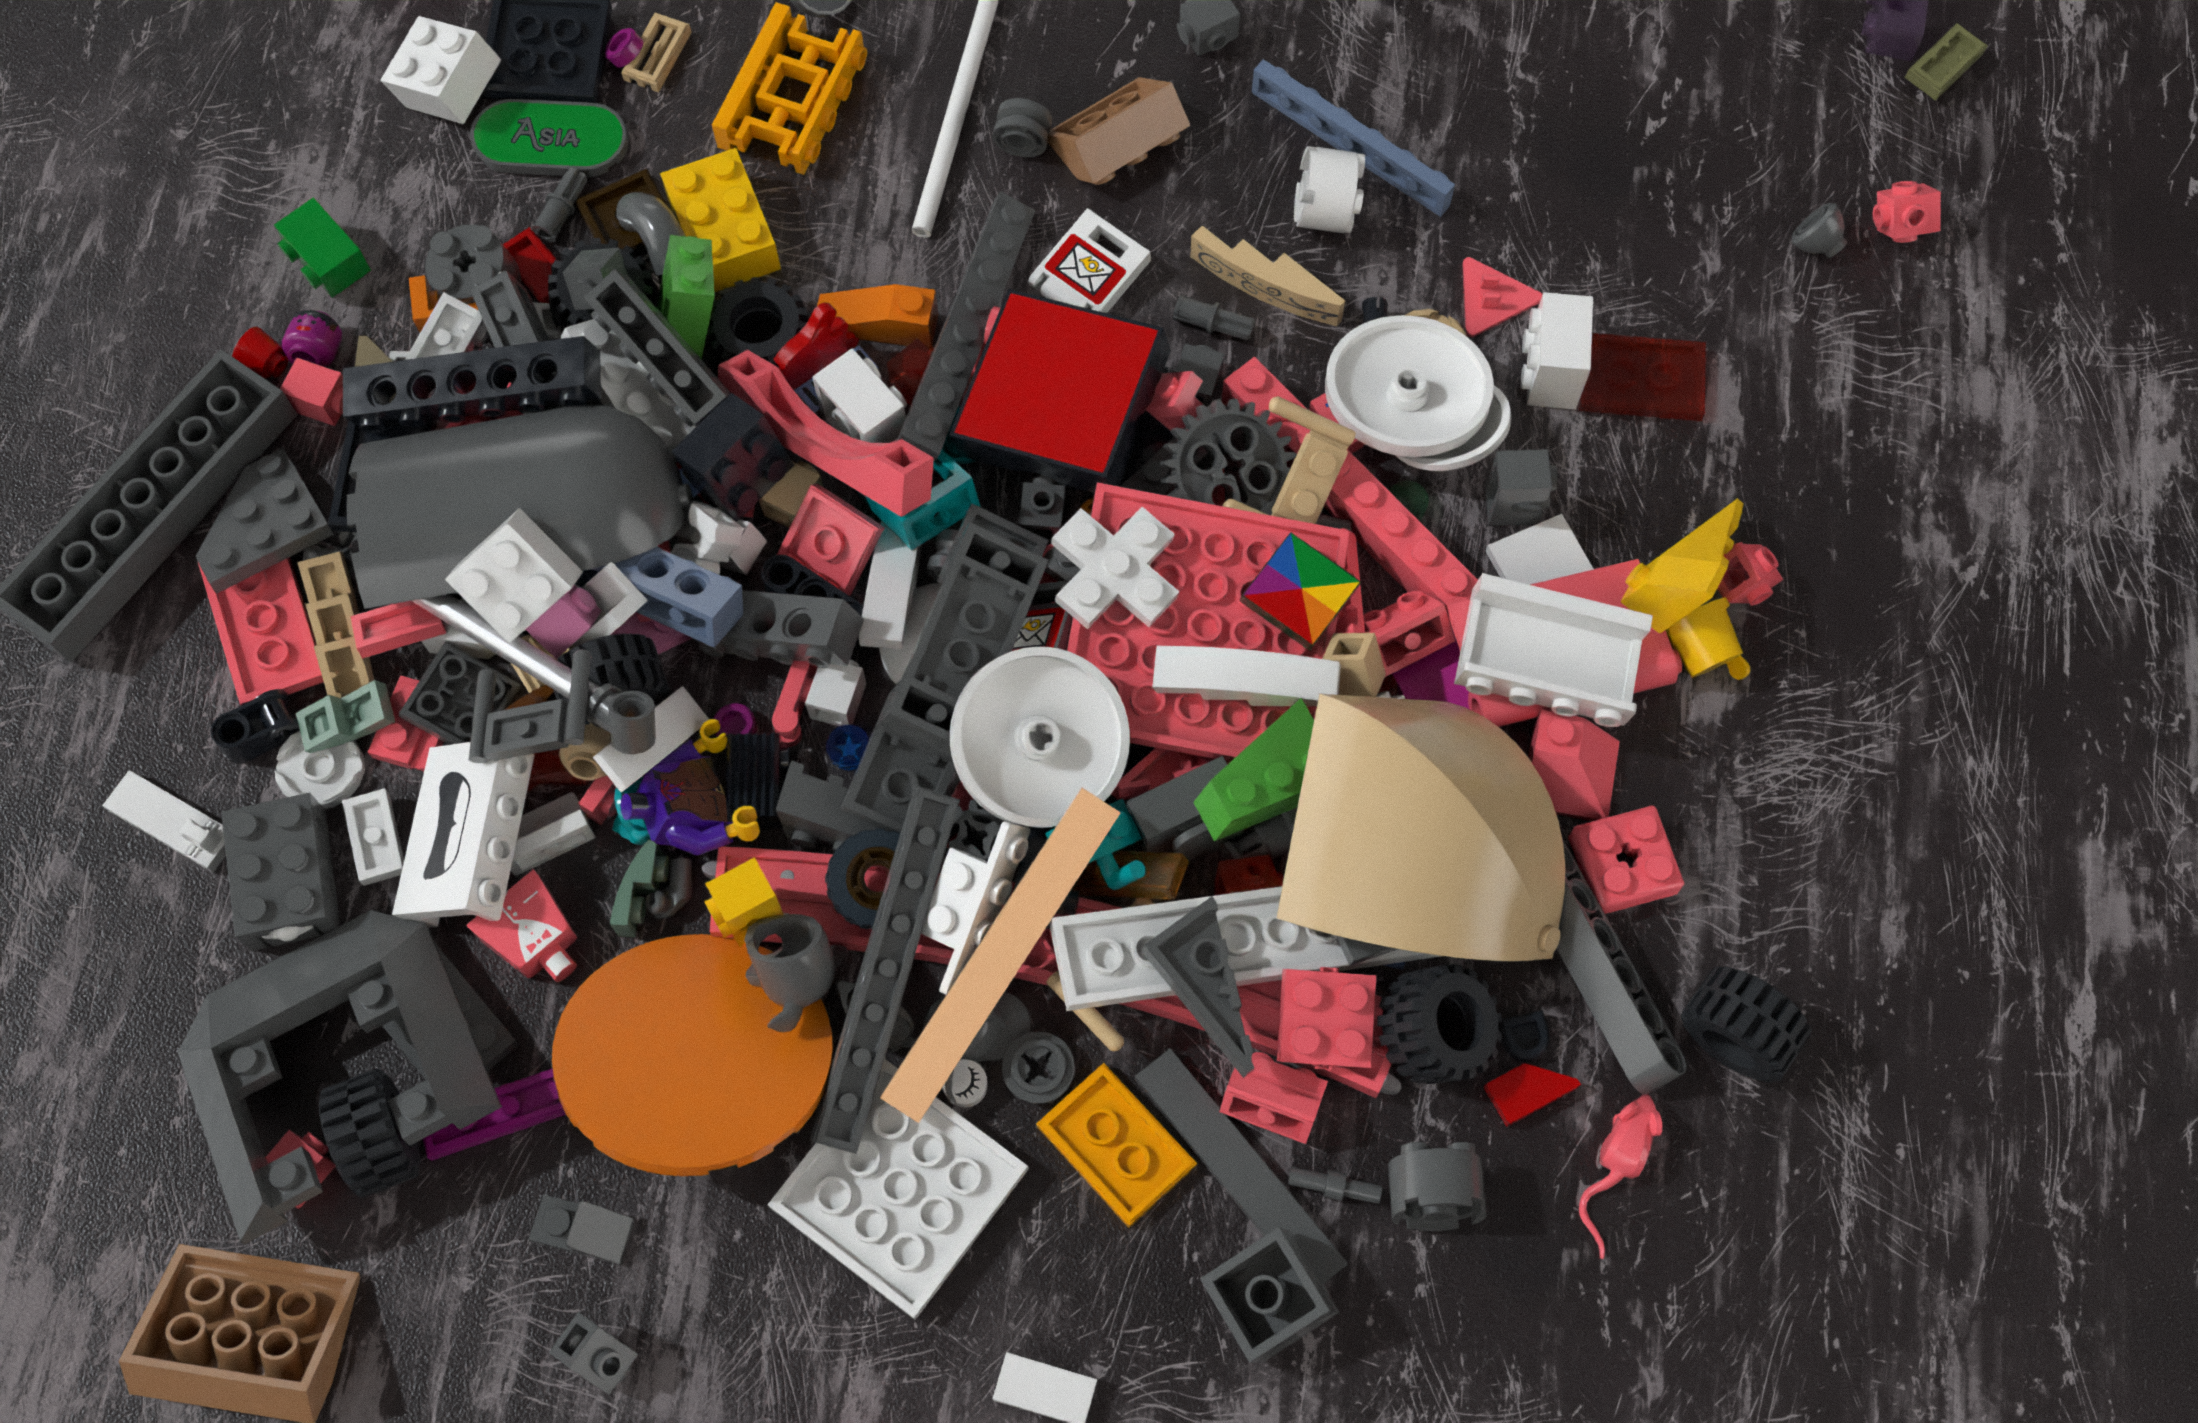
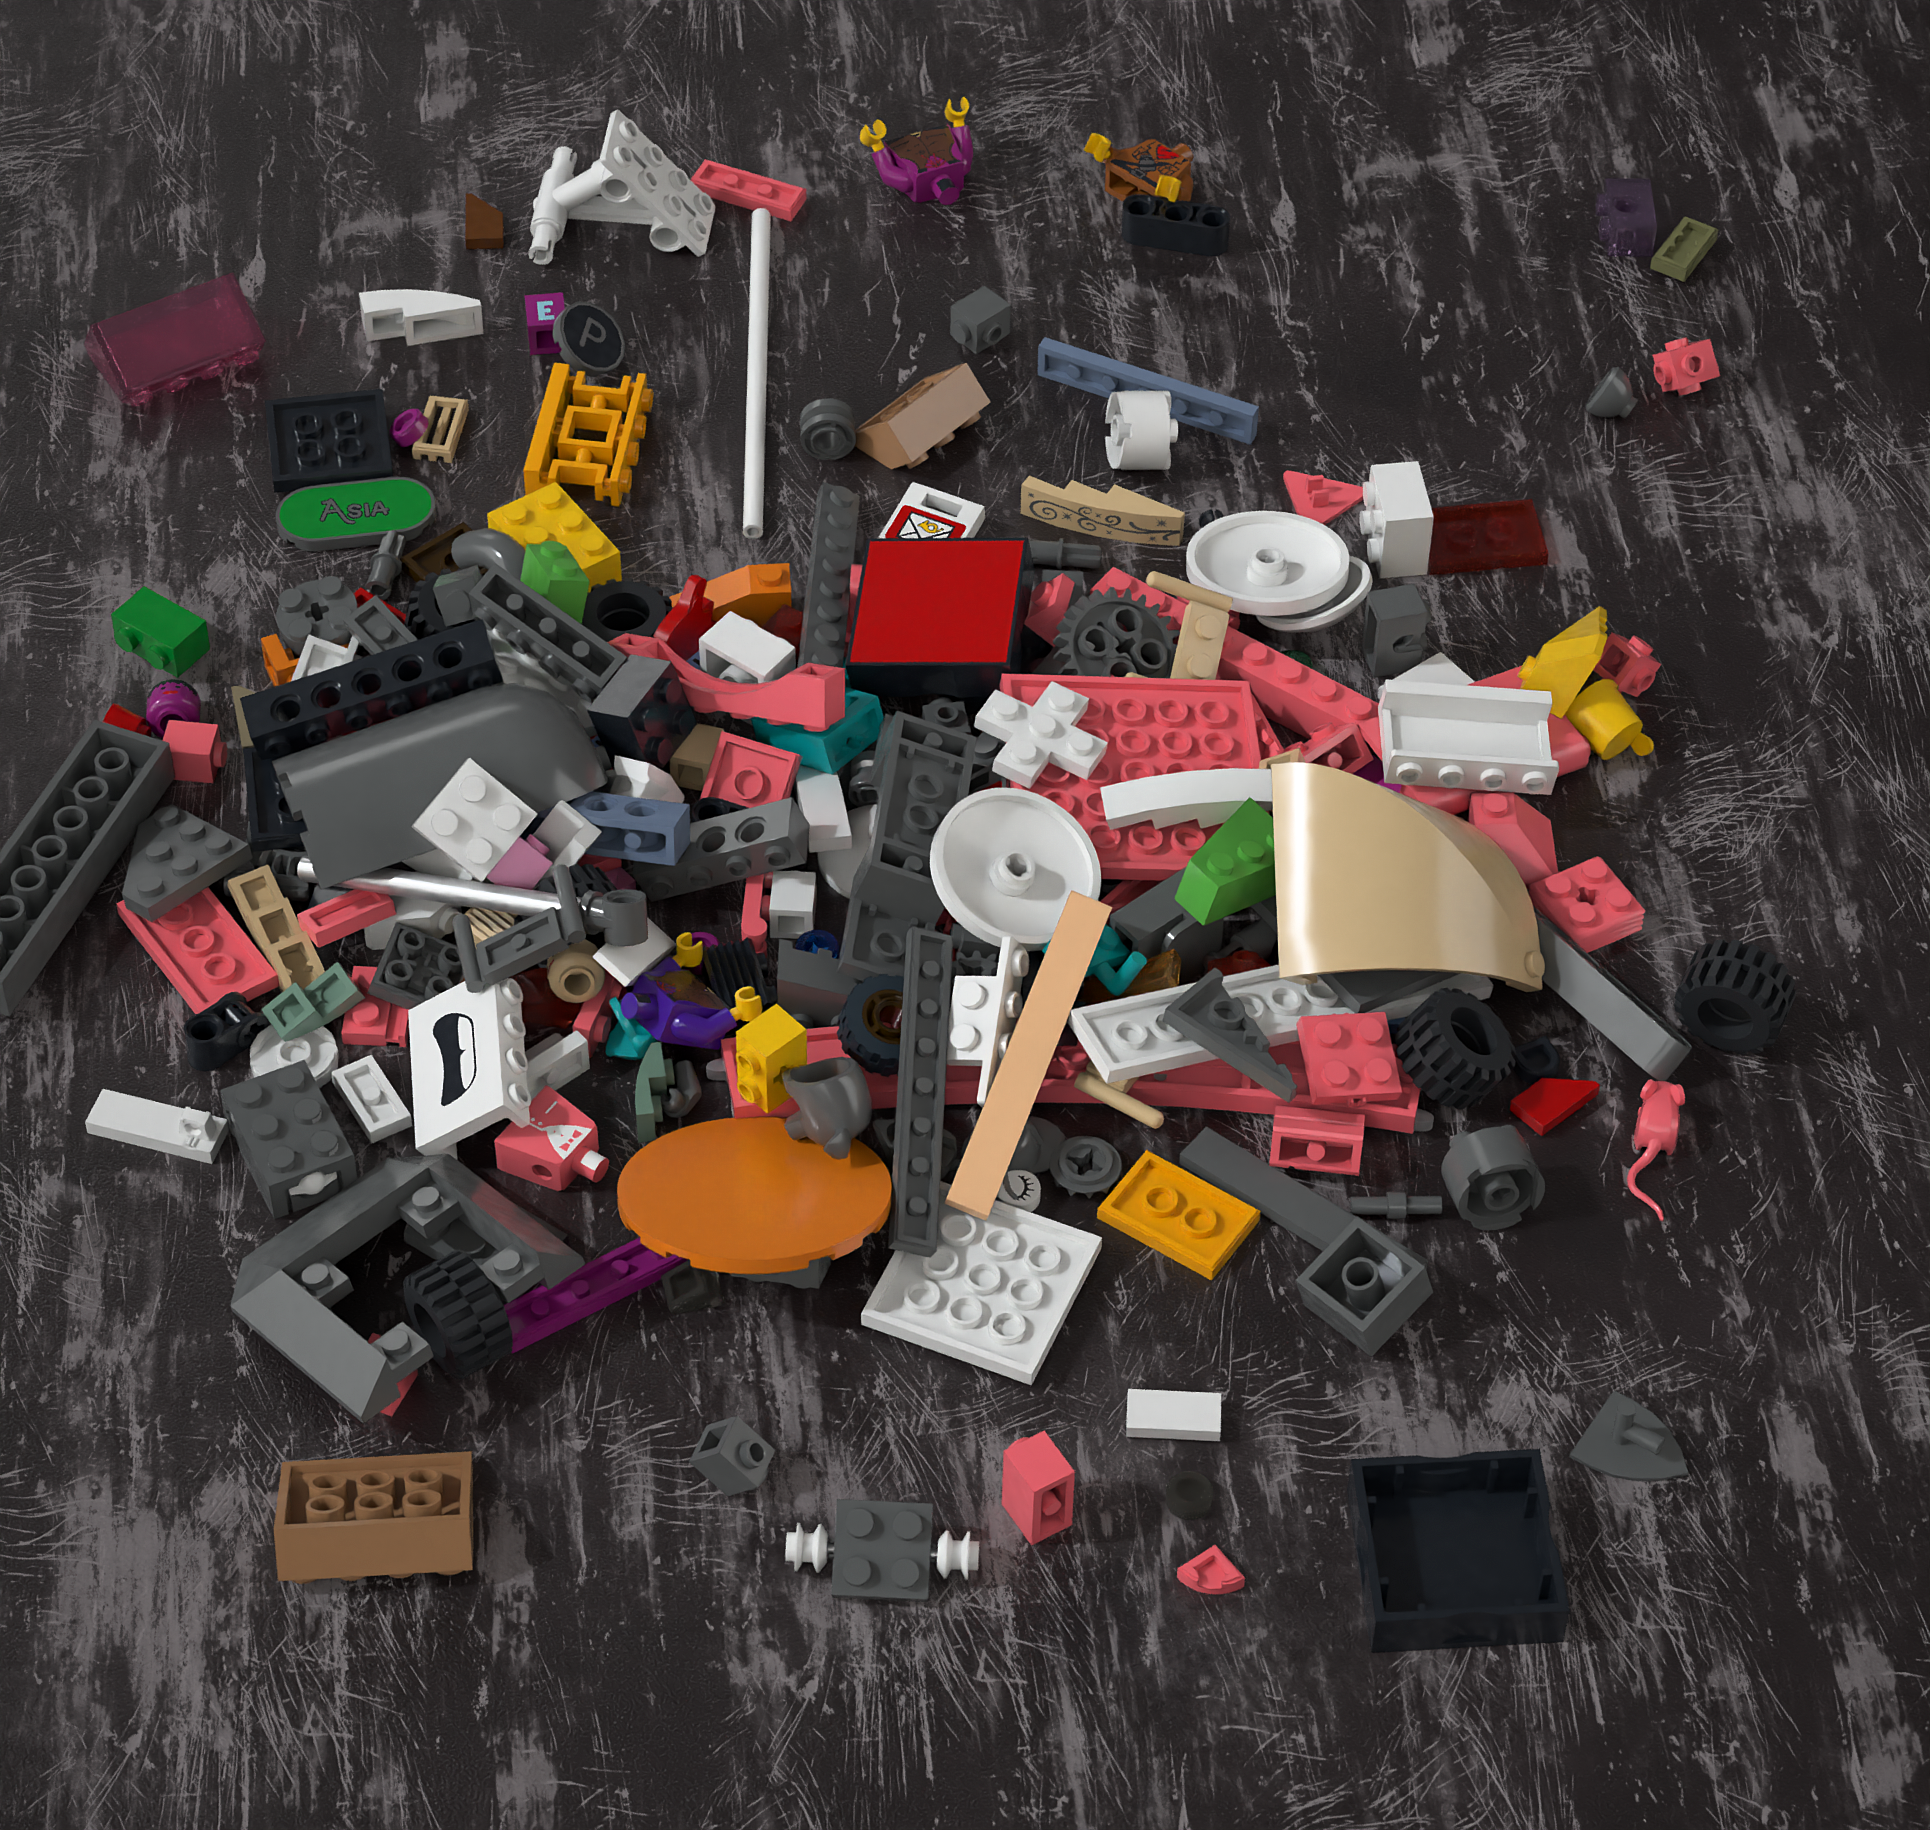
camera: 15 degrees left, 20 degrees down
white brick [380,16,501,124] -> none
dark grey slope [529,1194,635,1265] -> none
tile [1239,532,1361,651] -> none

